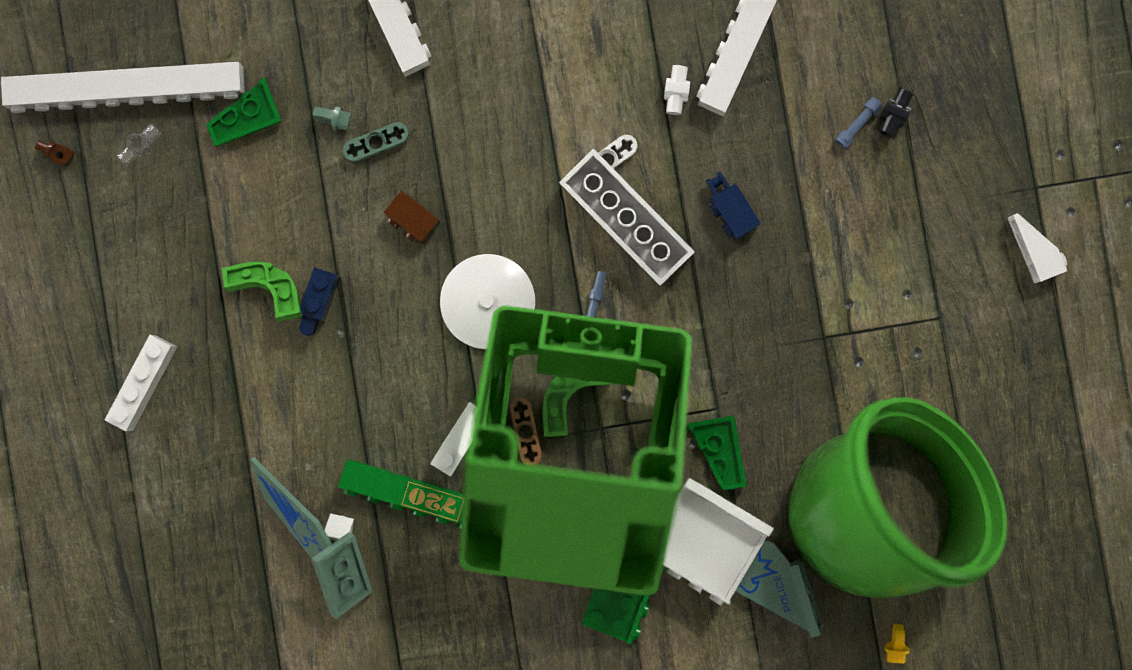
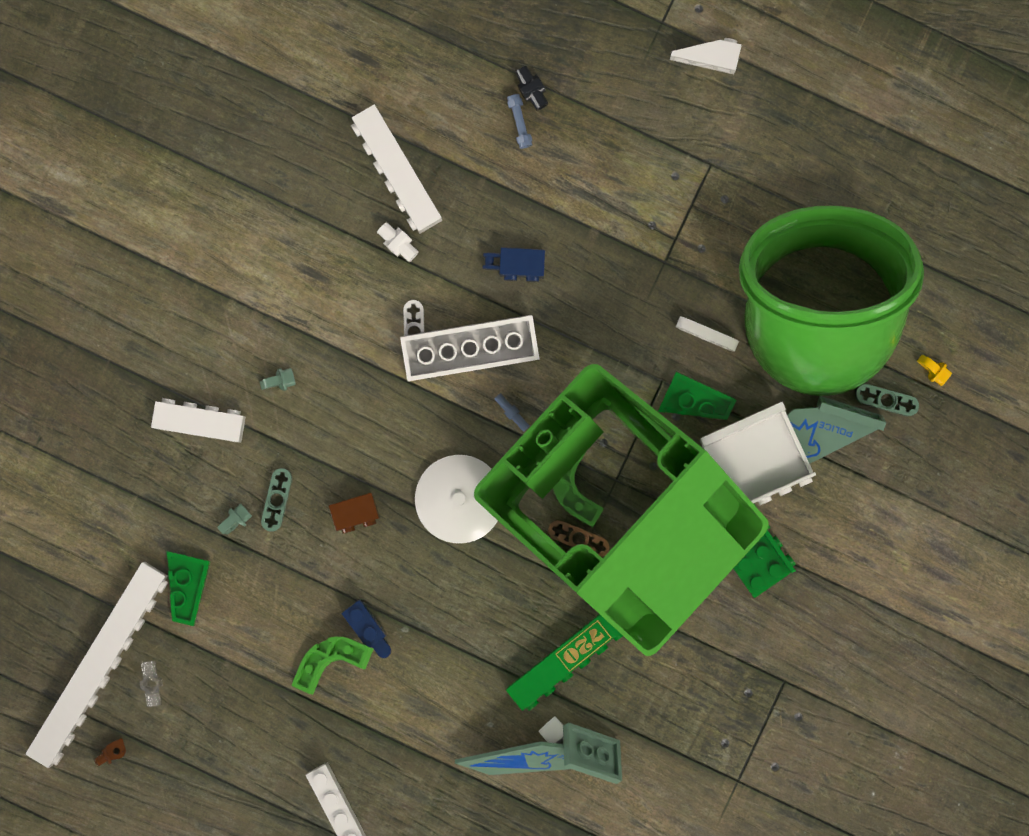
camera: 55 degrees left, 0 degrees up
white slope [430,402,476,476] -> none
none -> sand green piece [260,368,296,391]
none -> white beam [676,316,739,352]
none -> sand green beam [855,384,919,416]

